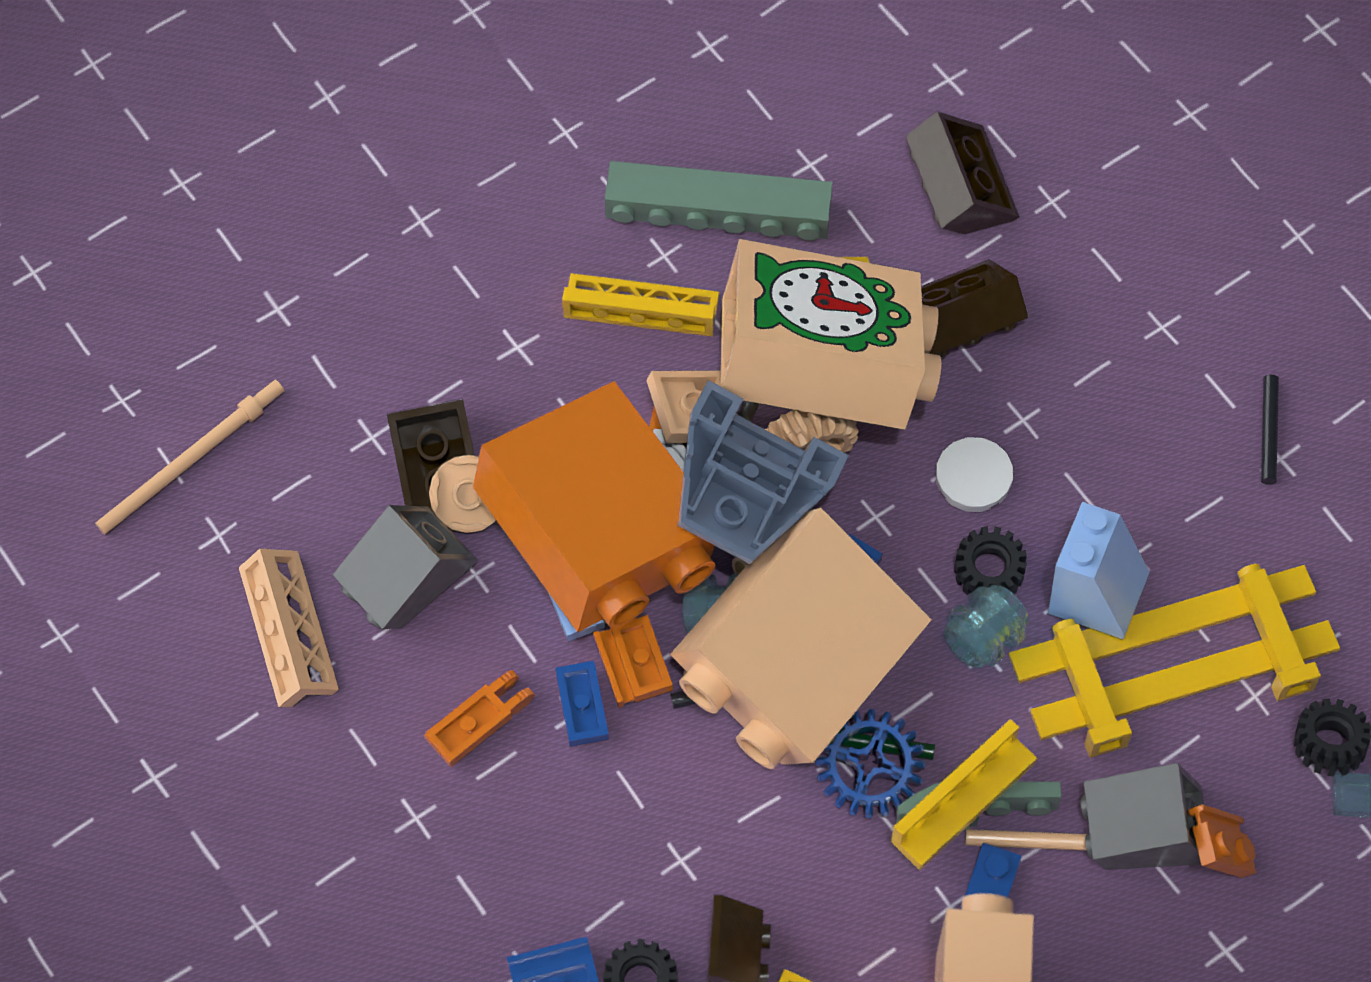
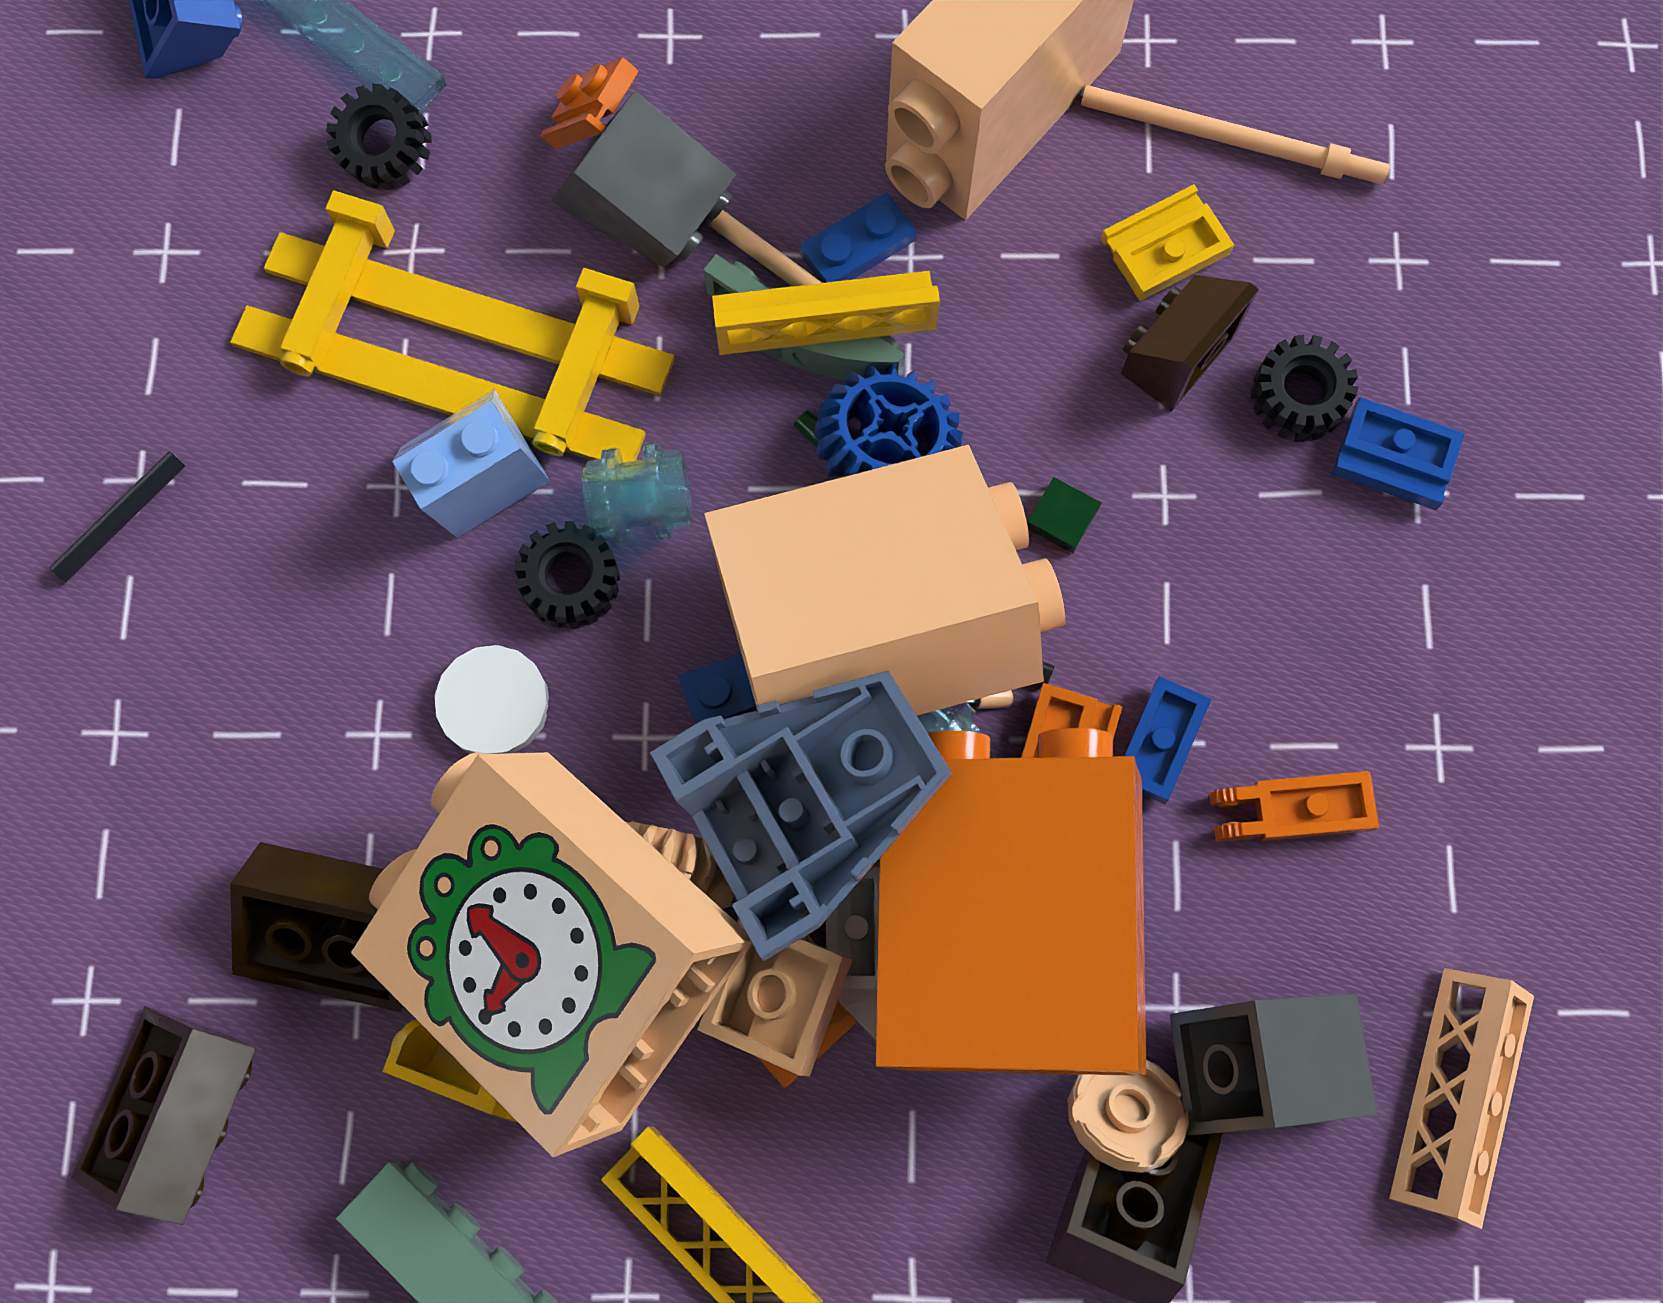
camera: 145 degrees left, 10 degrees up
none -> dark green tile [1027,477,1102,554]

